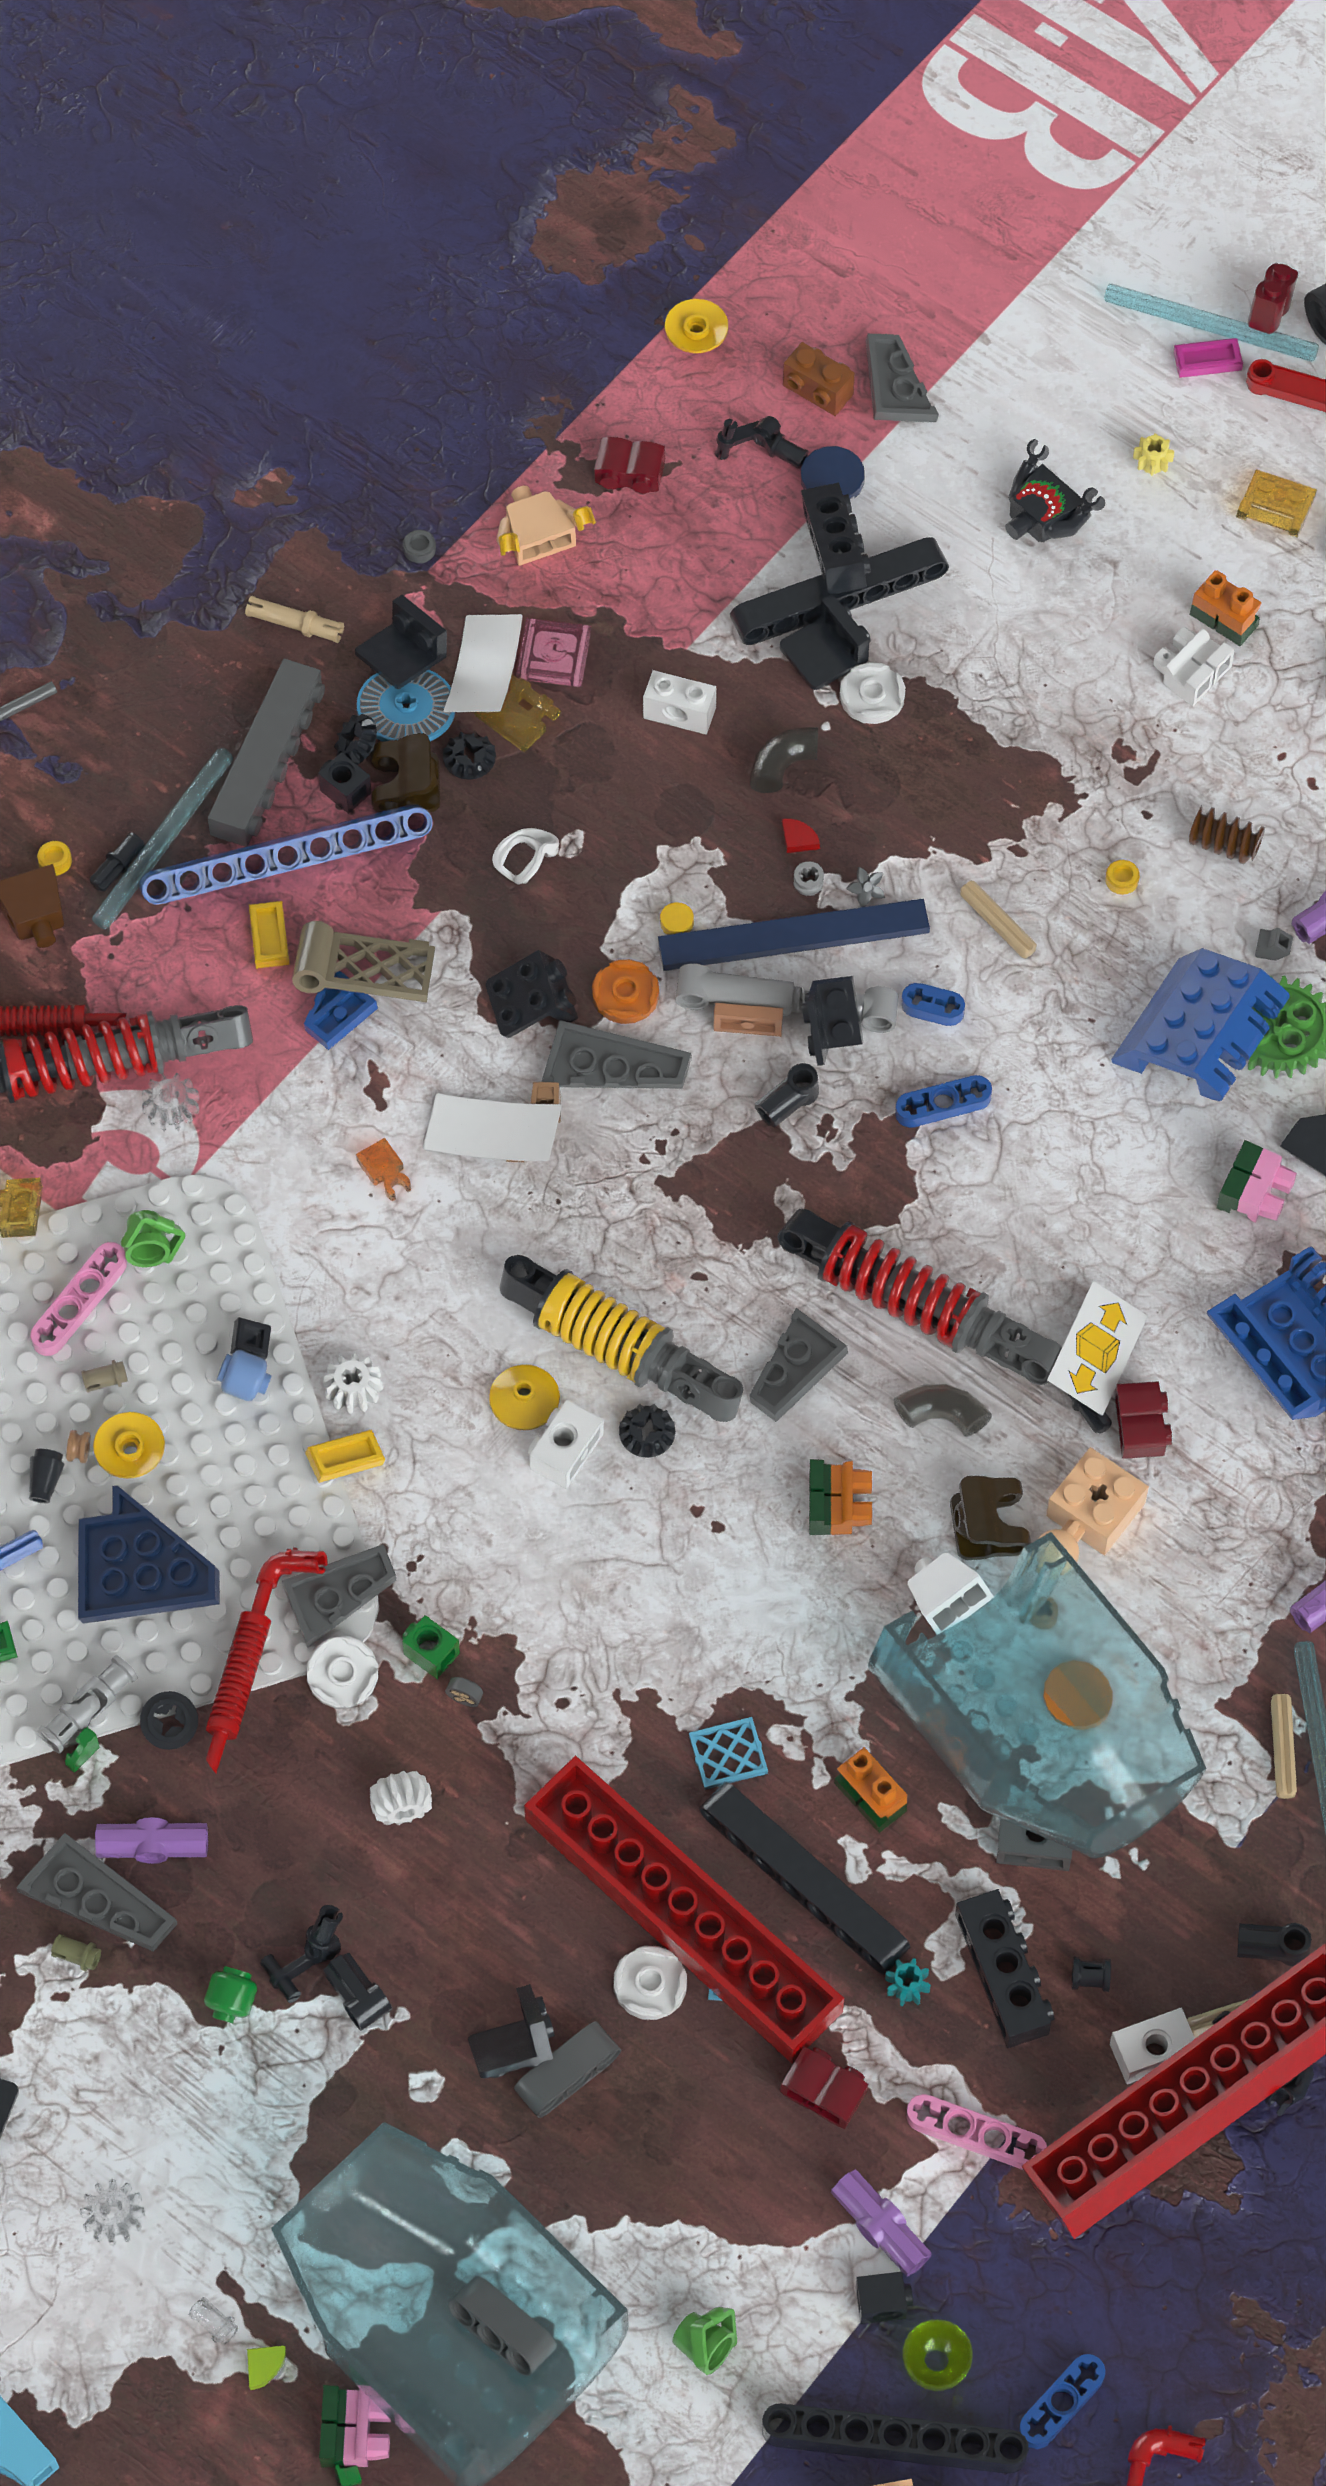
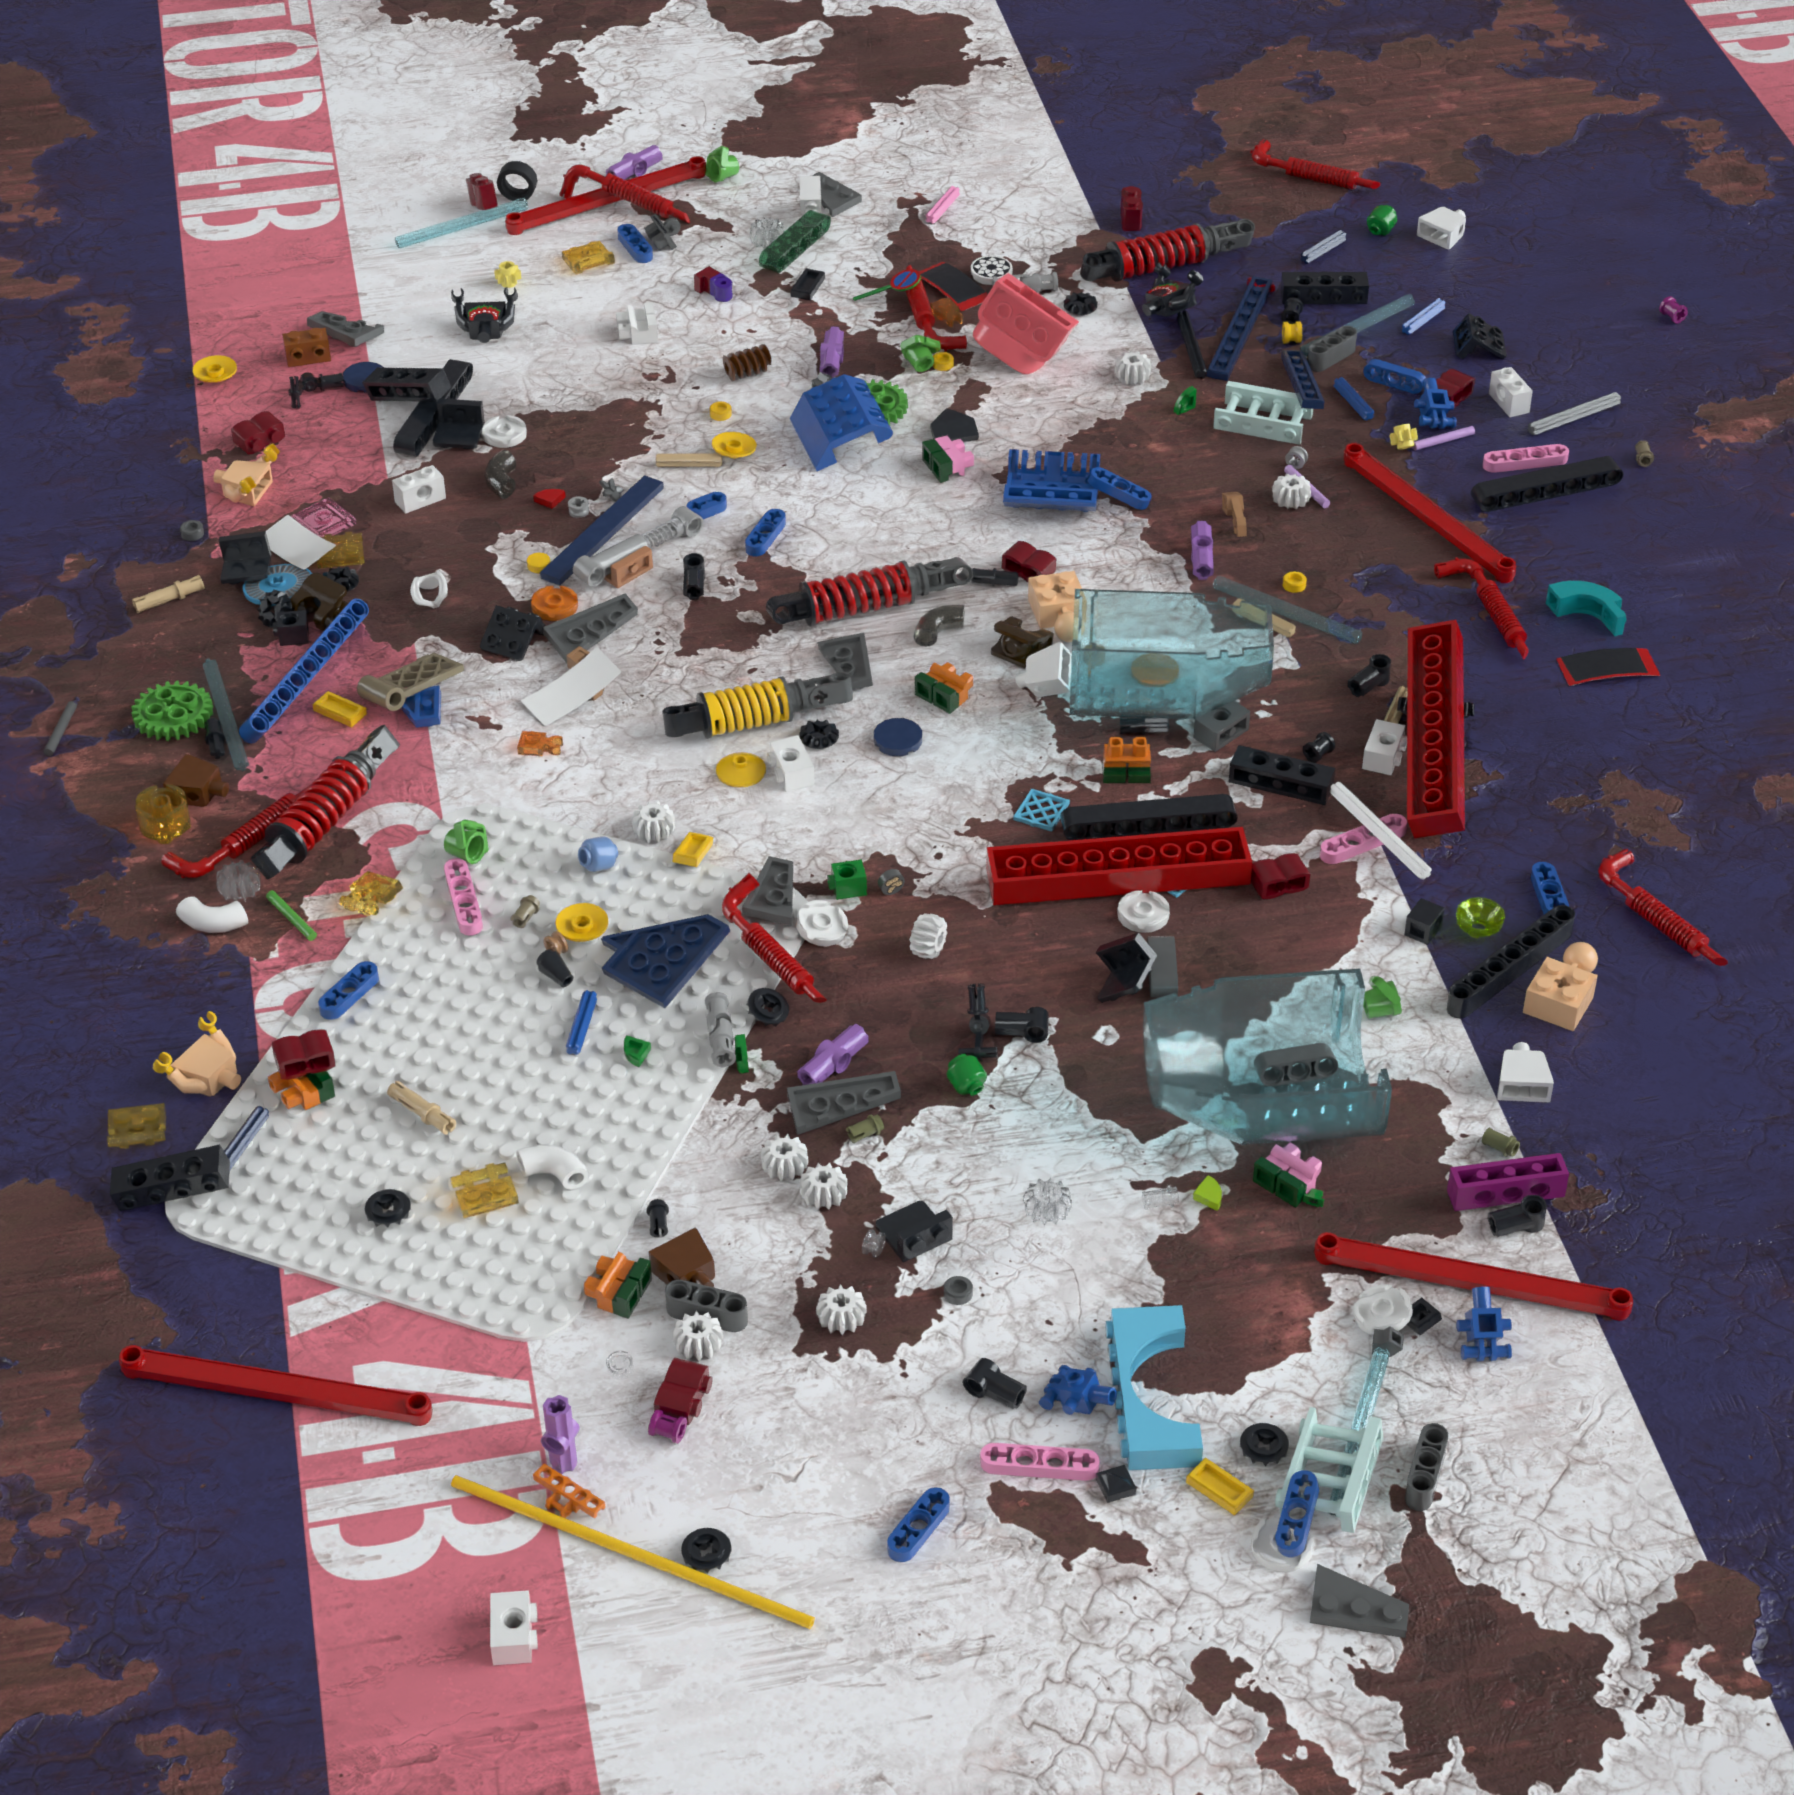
camera: 50 degrees left, 20 degrees down
yellow tile [37,841,72,876] -> none
clear gear [142,1072,200,1132] -> none
dark grey brick [208,659,325,847] -> none
black tile [230,1317,271,1359] -> none
black bracket [802,976,863,1066] -> none
medium lavender piece [831,2169,932,2277] -> none
teal gear [885,1958,931,2006] -> none
white sticker [1047,1280,1148,1416] -> none
dark pink tile [1174,338,1243,378] -> none
orange hips [1189,570,1262,646] -> none
none -> bright green gear [131,680,213,741]
none -> yellow dish [712,432,757,459]
none -> dark blue tile [874,718,922,756]
none -> white axle [1330,782,1431,880]

